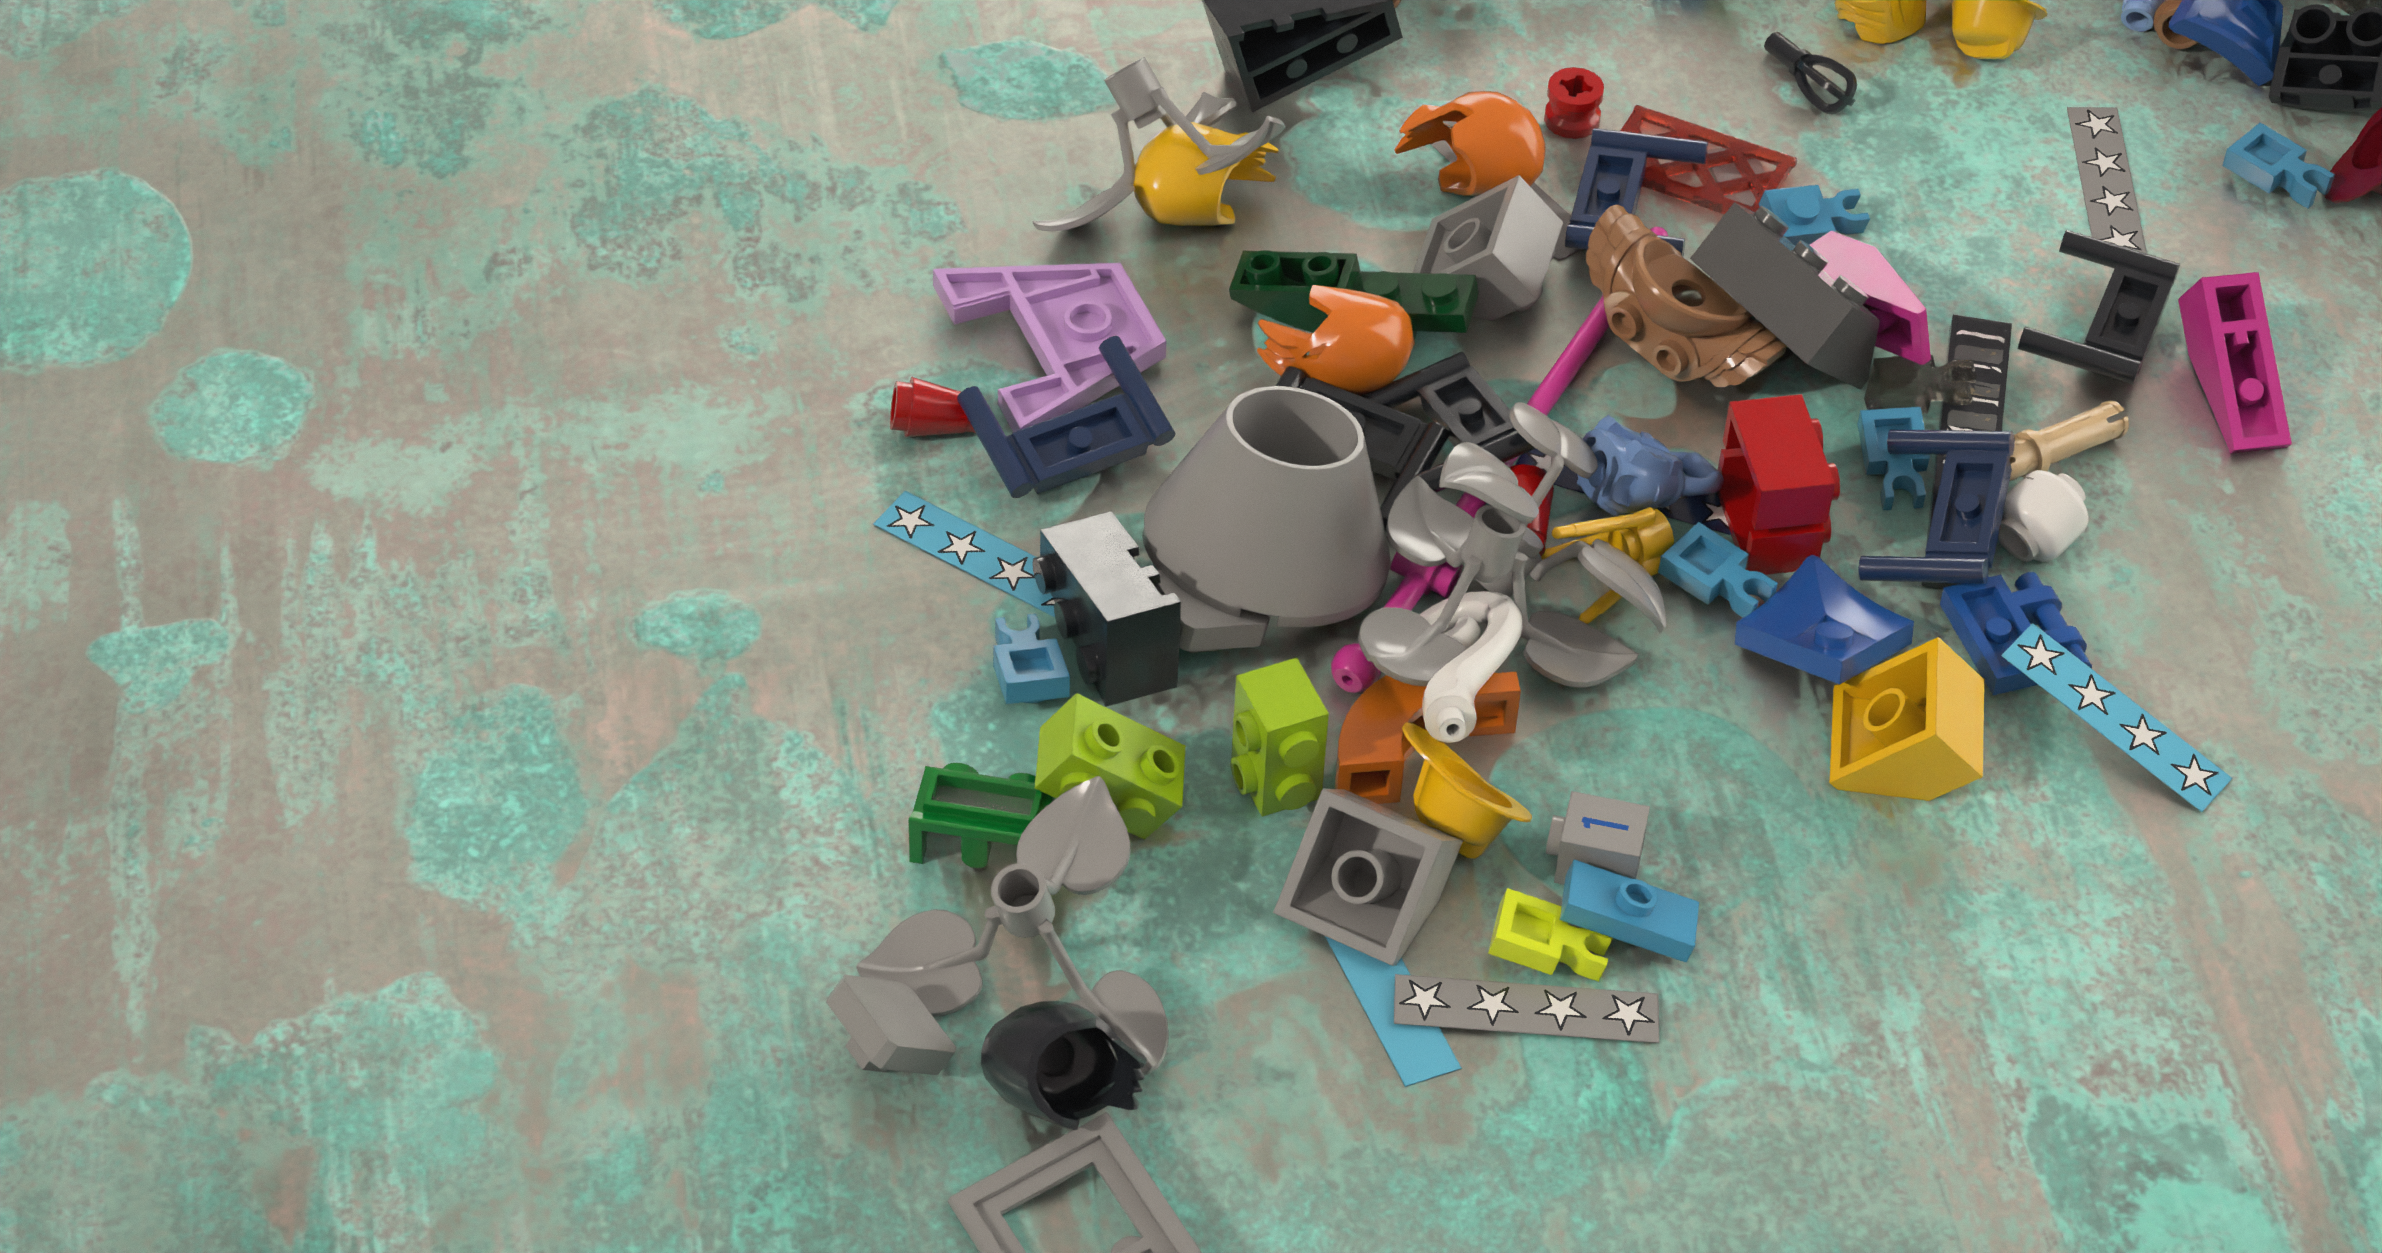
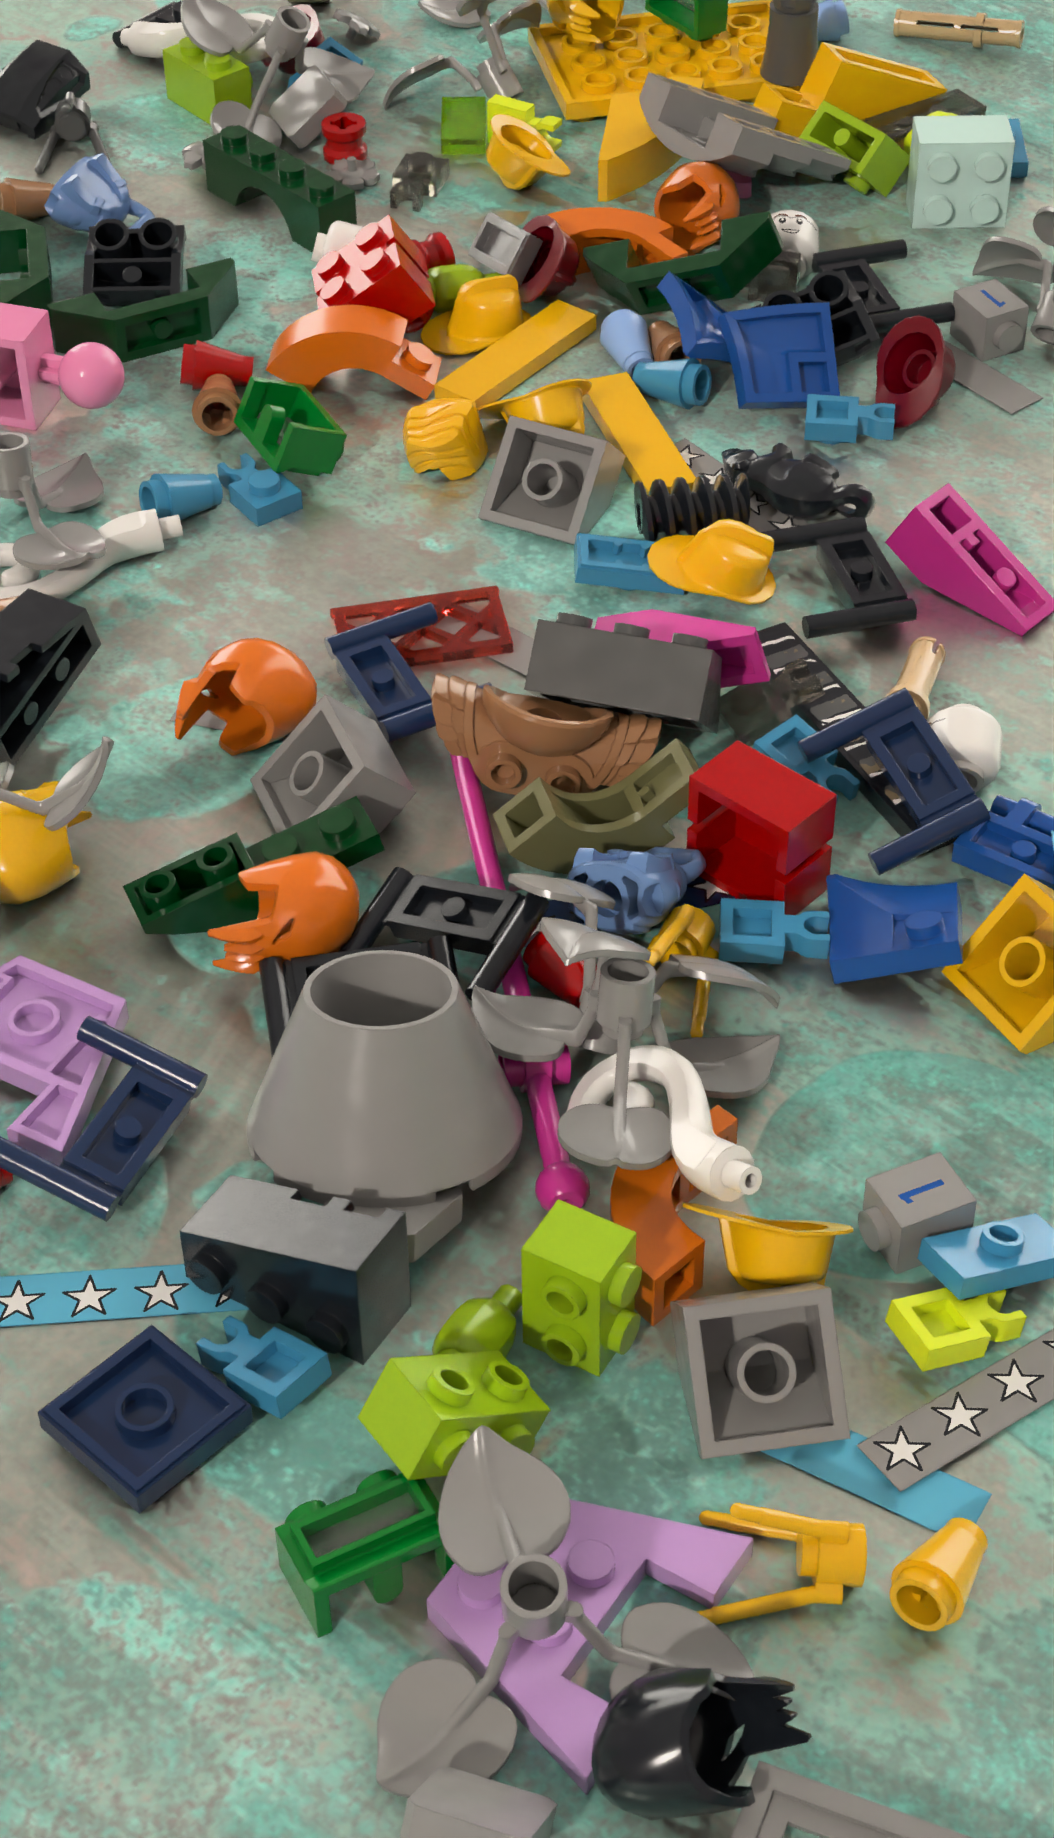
camera: 35 degrees left, 5 degrees down
red wheel [1544,67,1604,139] -> none
dark azure plate [1759,185,1870,246] -> none
black piece [1764,32,1857,114] -> none
none -> dark blue plate [38,1324,253,1514]
none -> lavender wing [426,1499,754,1795]
none -> lime plant [432,1284,522,1358]
none -> light grey slope [478,415,626,545]
none -> olive arch [492,738,699,874]
none -> dark azure plate [574,533,685,595]
none -> yellow tile [582,372,696,495]
none -> dark azure cone [632,358,712,410]
none -> black piece [634,472,751,542]
none -> yellow piece [647,519,776,605]
none -> yellow plant [697,1503,867,1625]
none -> blue plate [718,302,840,409]
none -> black animal [721,443,876,520]
none -> yellow cone [889,1517,988,1631]

